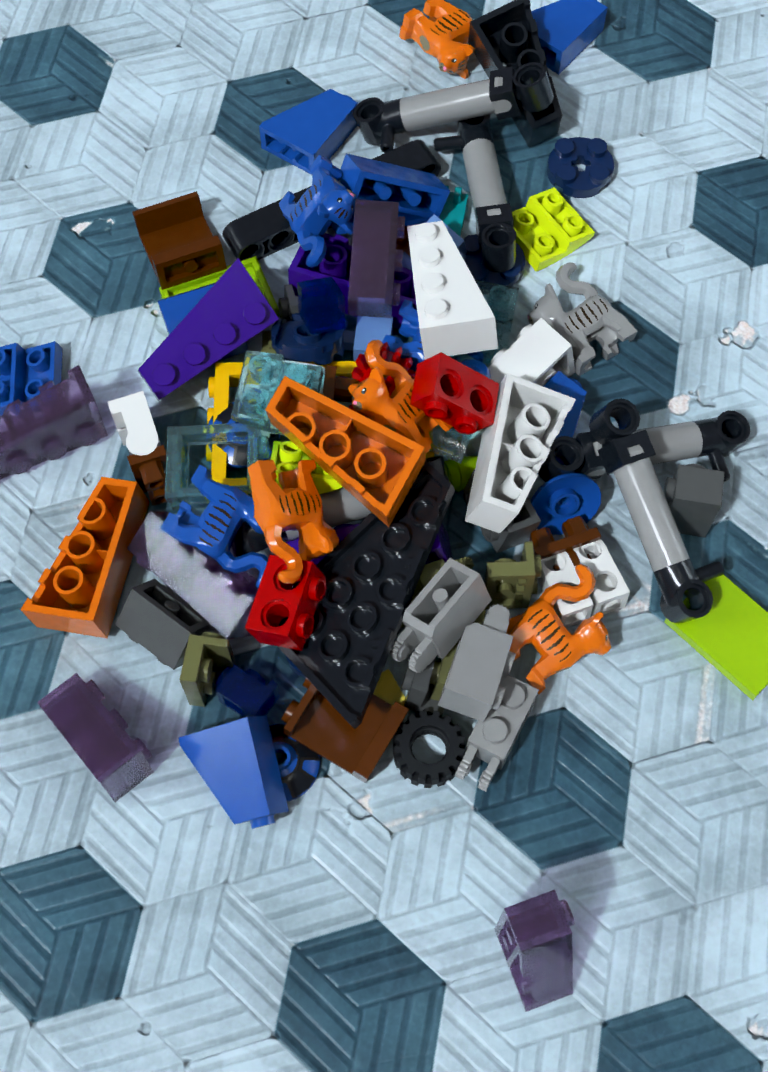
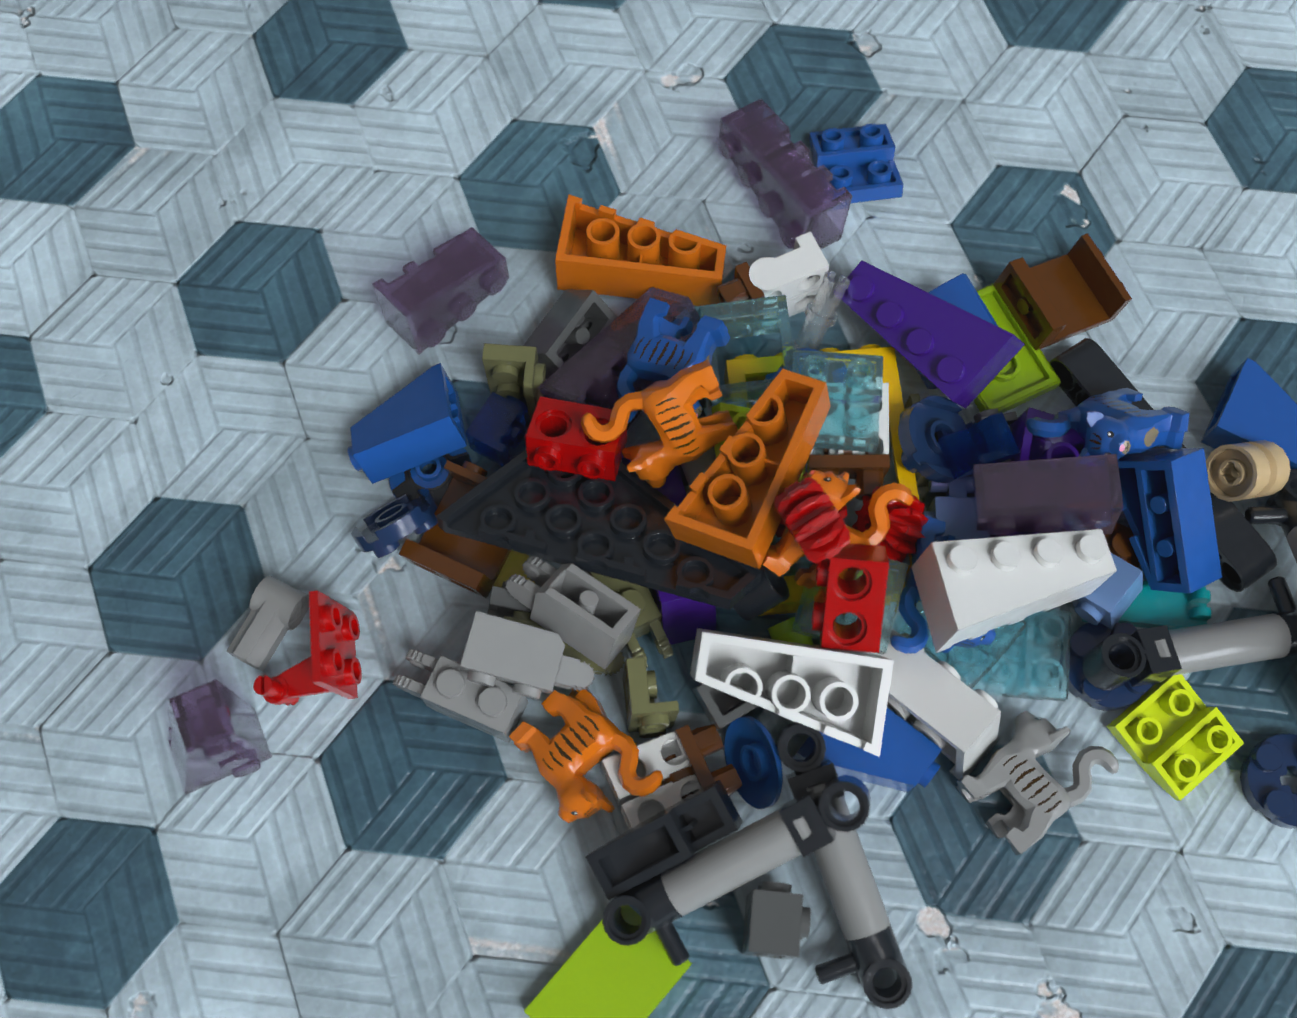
camera: 85 degrees right, 5 degrees up
black tyre [393,710,465,788] -> none
none -> light grey piece [227,576,309,671]
none -> red plate [253,590,362,706]
none -> dark blue plate [351,489,438,558]
none -> black slope [585,780,743,900]
none -> red gear [775,477,850,564]
none -> clear pin [793,271,850,350]
none -> tan wheel [1206,440,1290,502]

